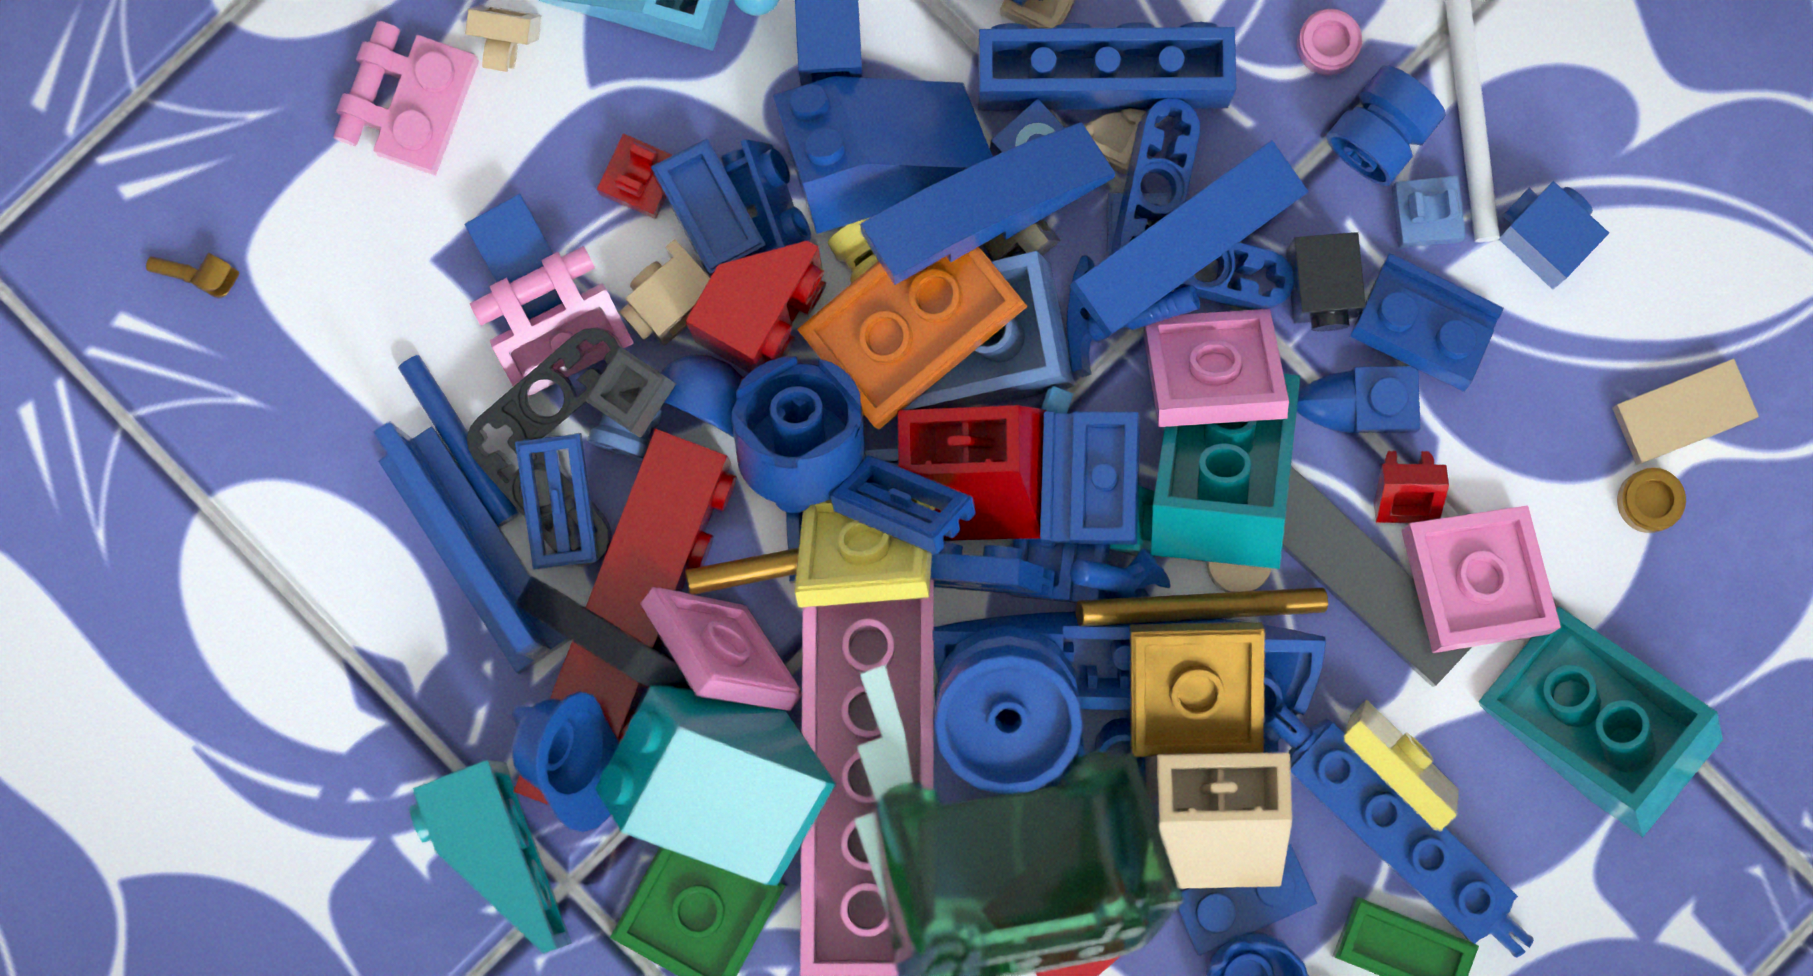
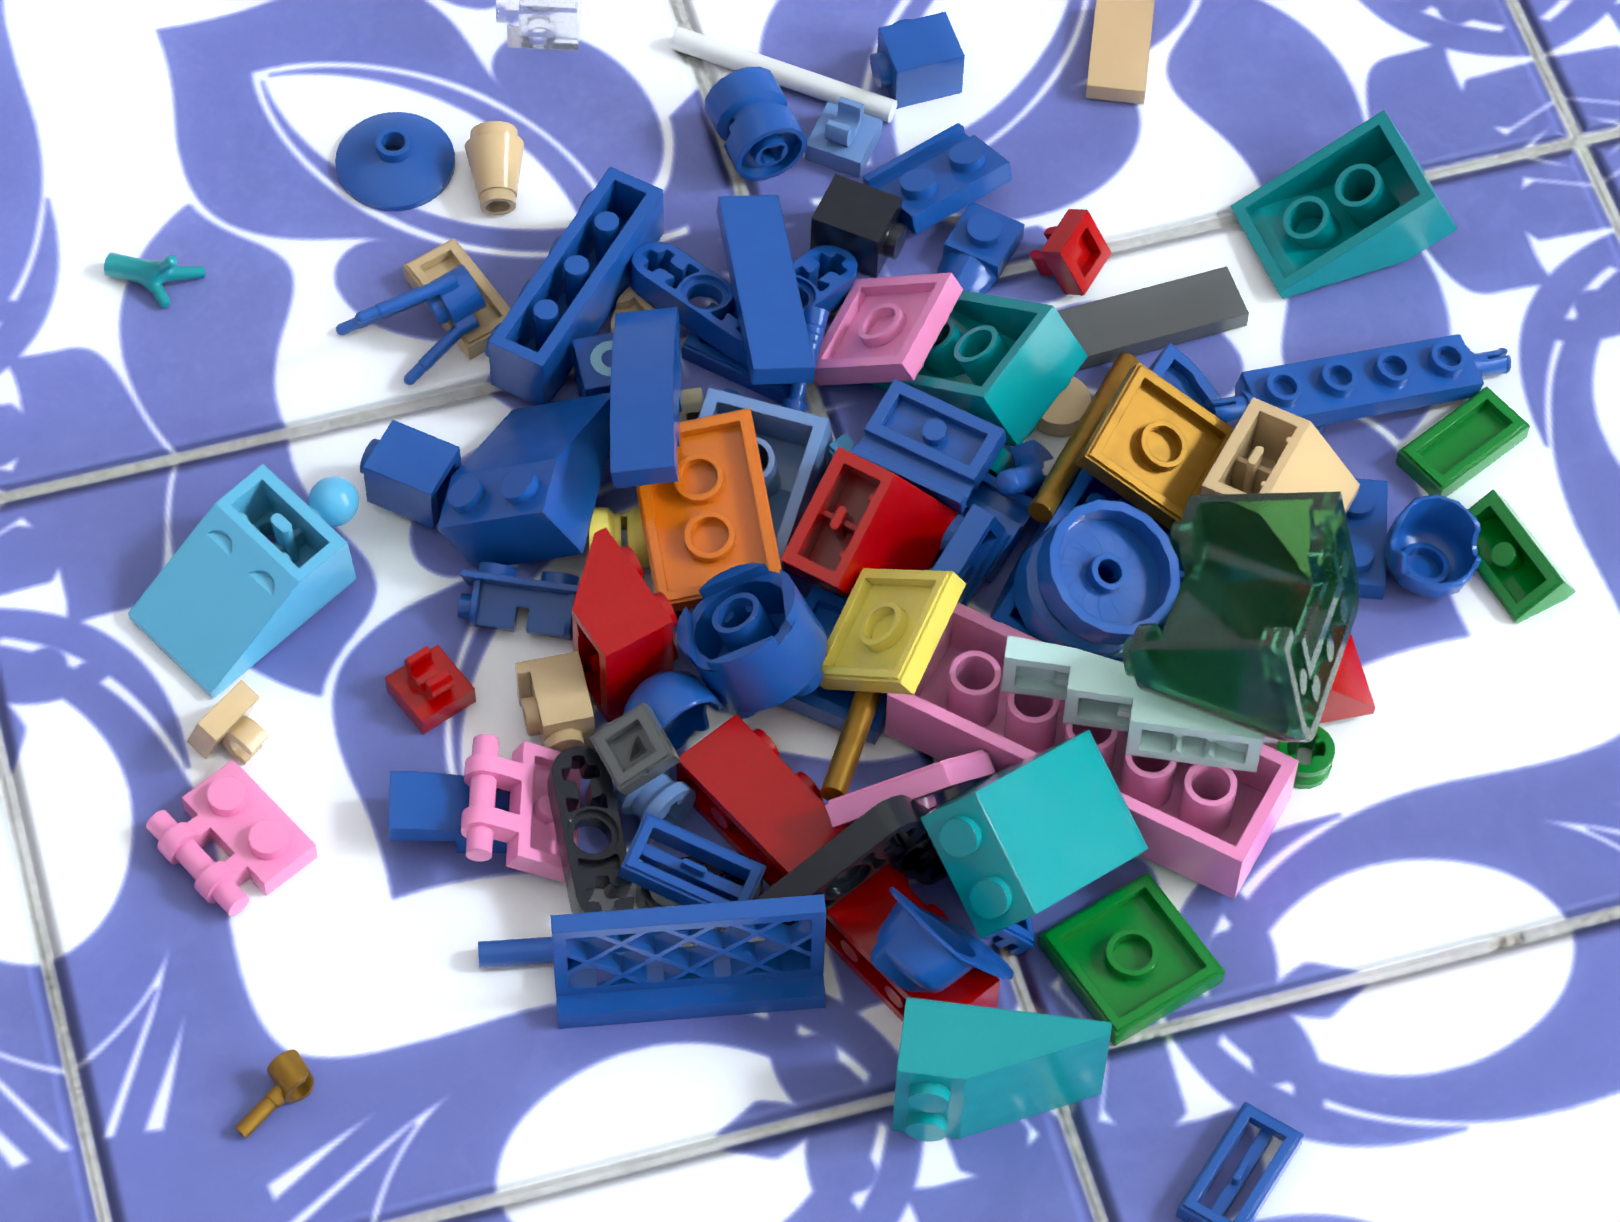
camera: 65 degrees left, 25 degrees down
blue tile [651,138,767,278] -> none
blue tile [830,455,976,555] -> none
bright pink tile [1297,9,1362,75] -> none
light yellow plate [1344,699,1459,831] -> none
bright pink plate [1401,505,1561,653] -> none
pearl gold tile [1617,468,1686,533] -> none

